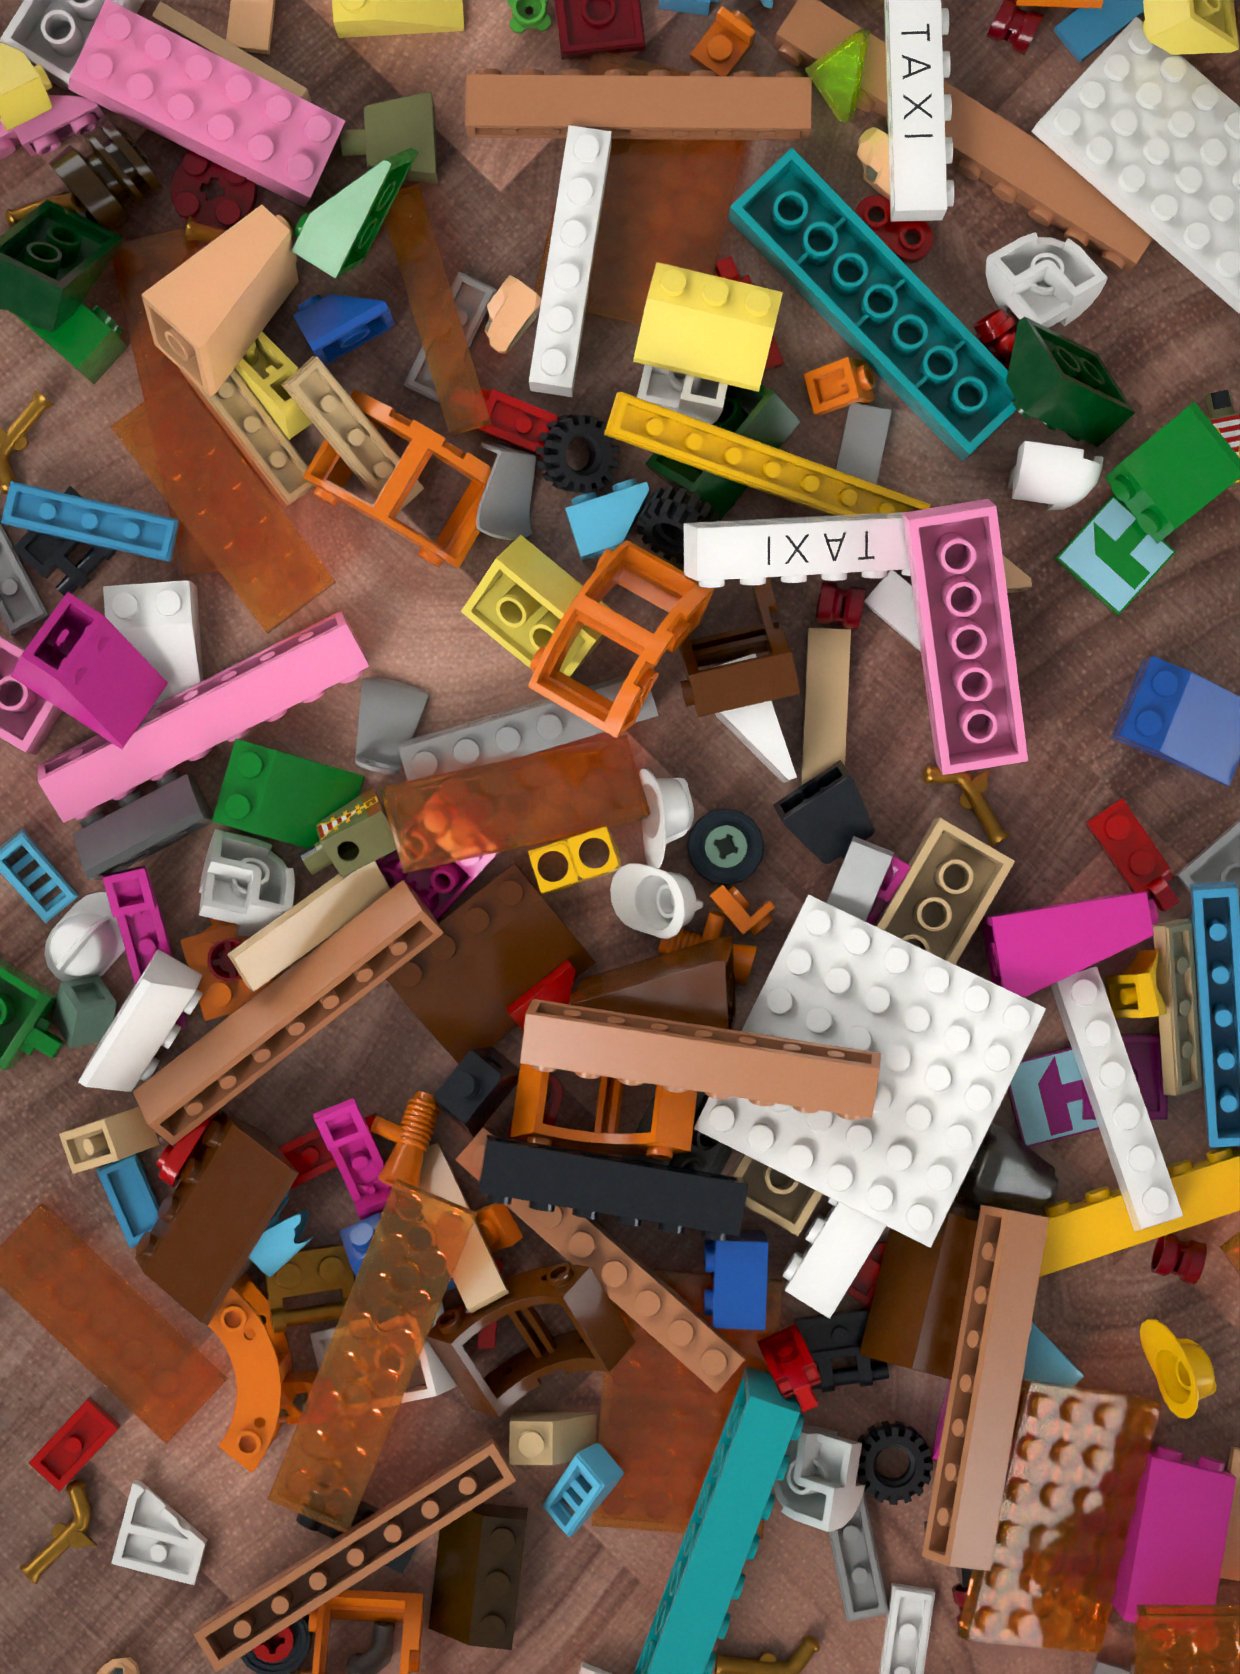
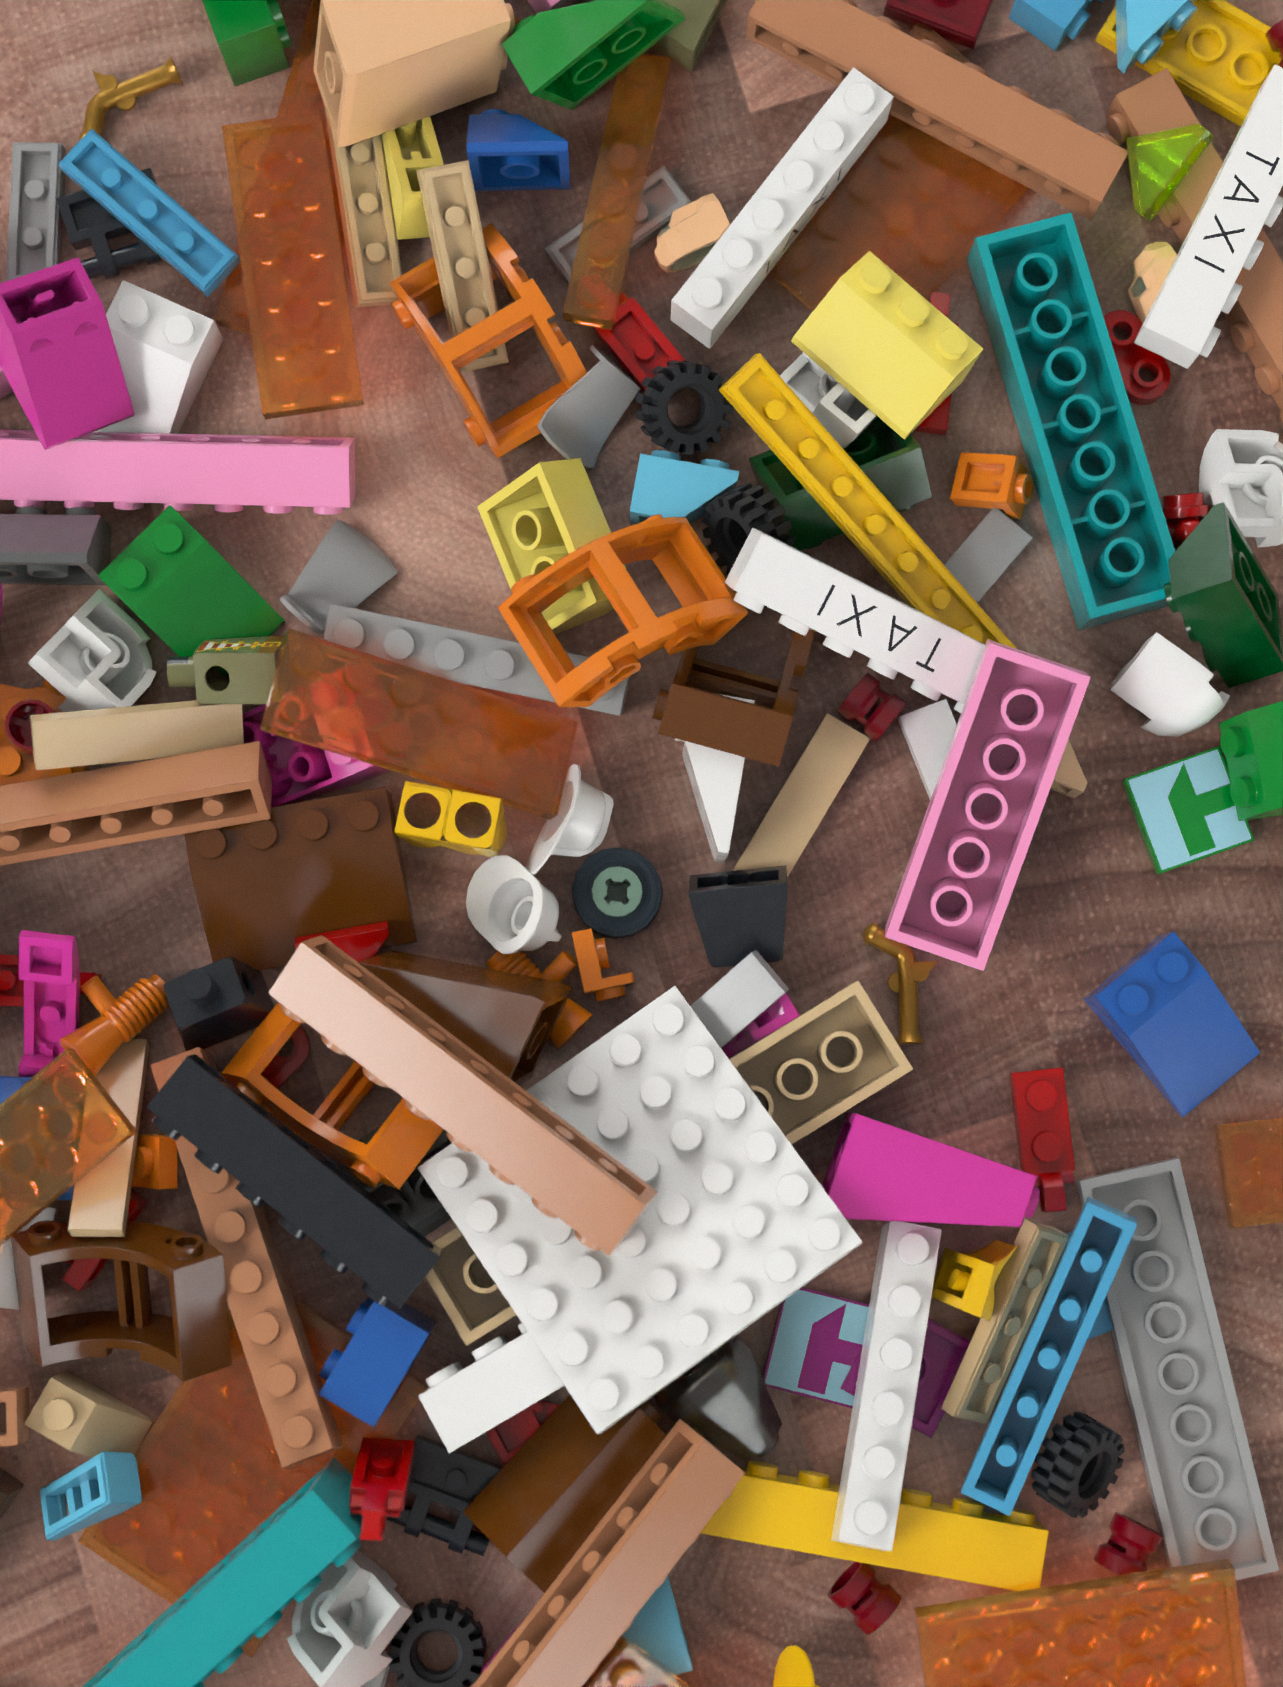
camera: 30 degrees right, 5 degrees down
orange bracket [690,6,755,76] -> none

